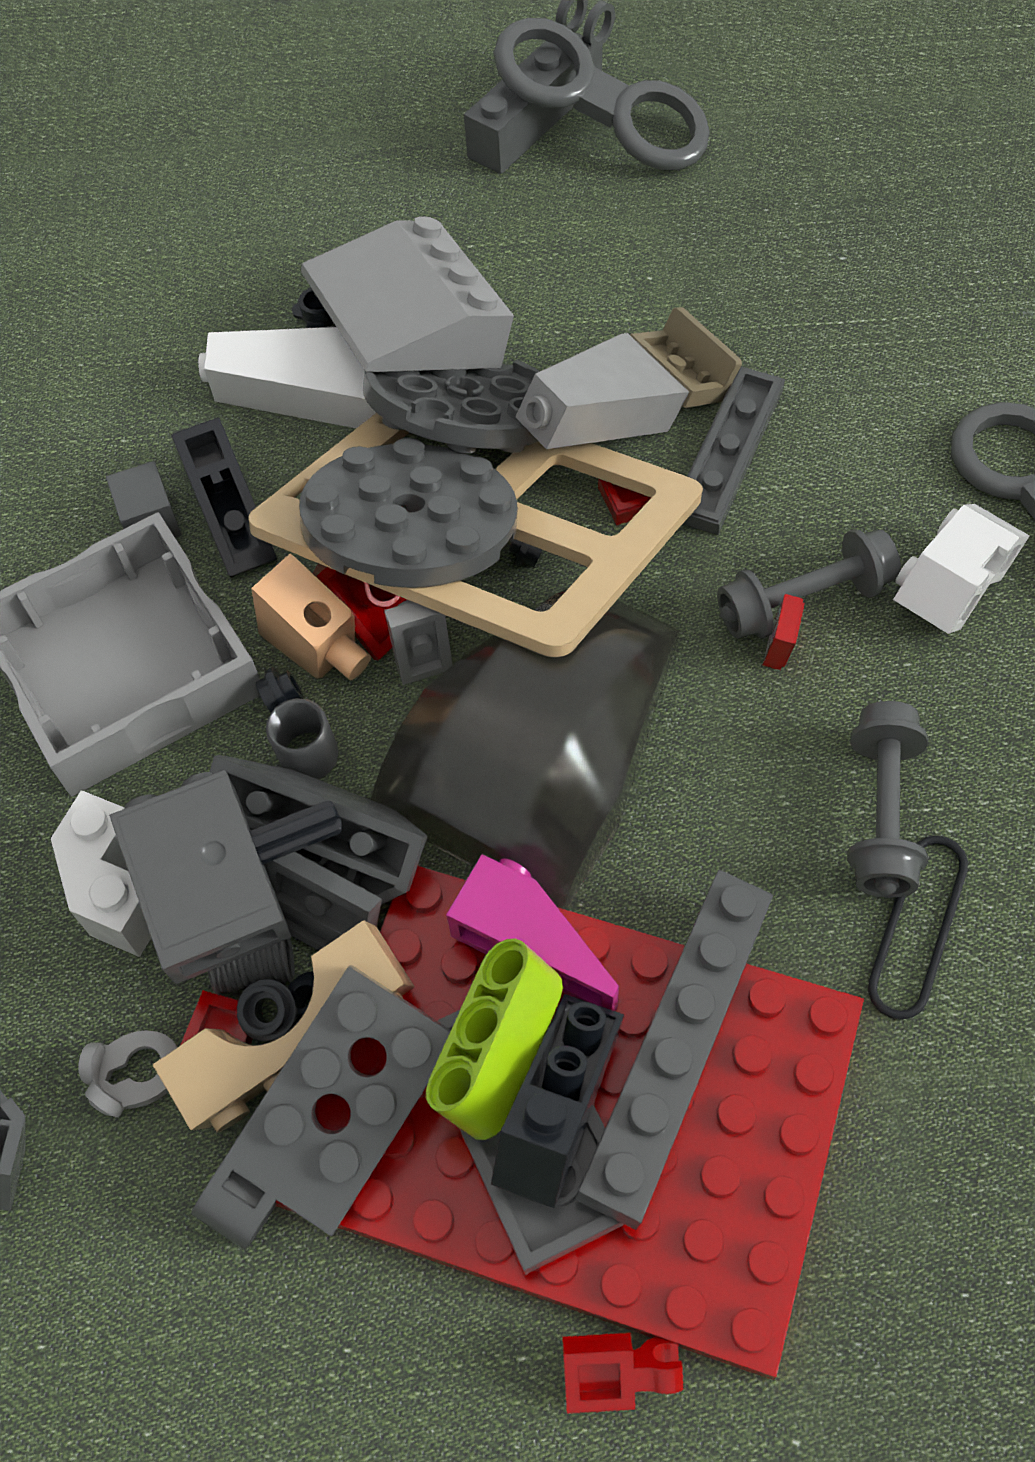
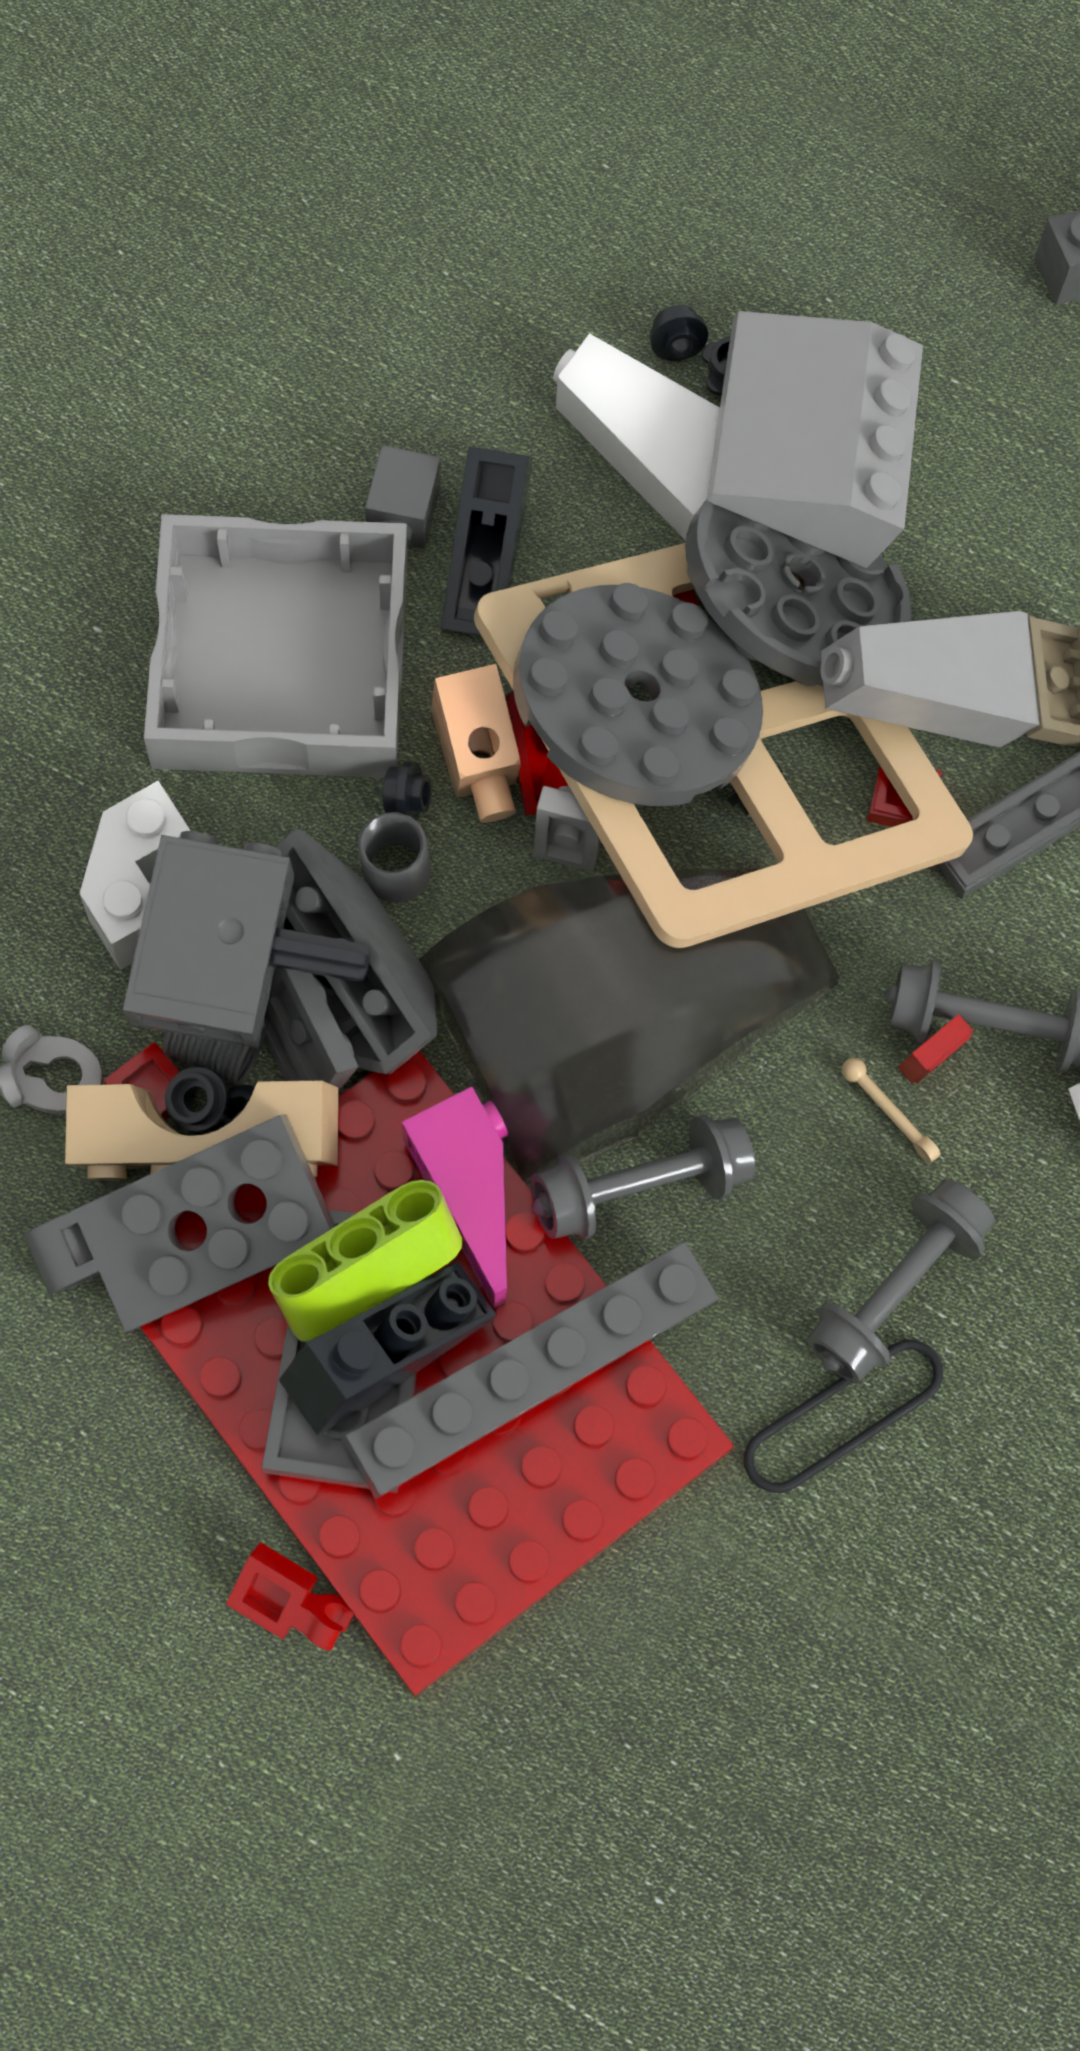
camera: 25 degrees right, 10 degrees up
none -> dark grey piece [531,1115,755,1240]
none -> black plate [649,305,709,361]
none -> tan hinge [842,1058,941,1164]

